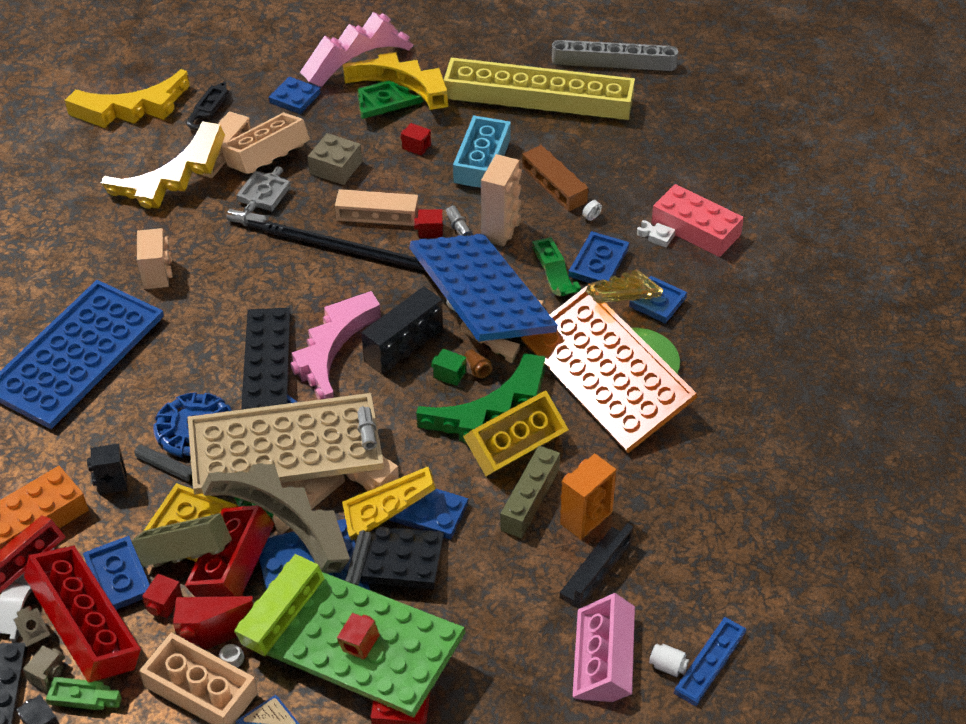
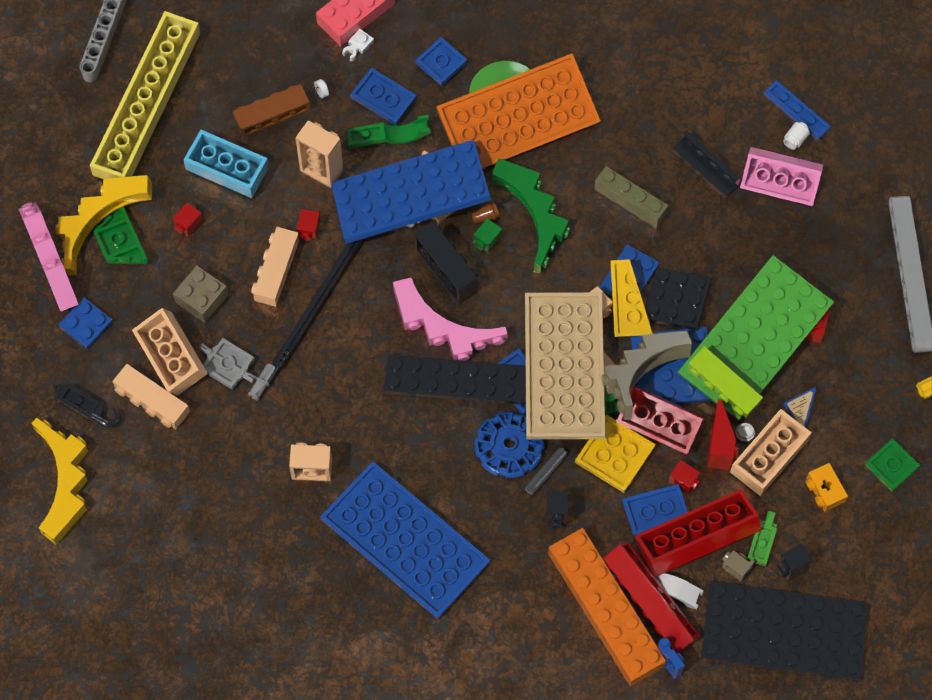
camera: 80 degrees left, 20 degrees up
dark tan brick [13,606,50,647] -> none
arch [101,122,225,209] -> none
olive brick [131,513,232,567] -> none
red brick [337,613,380,660] -> none
dark grey axle [345,530,372,586] -> none
light grey axle [357,406,377,450] -> none
light grey axle [446,205,472,236] -> none
yellow brick [463,390,569,476] -> none
orange brick [560,453,616,540] -> none
clear yellow wing [585,269,663,304] -> none

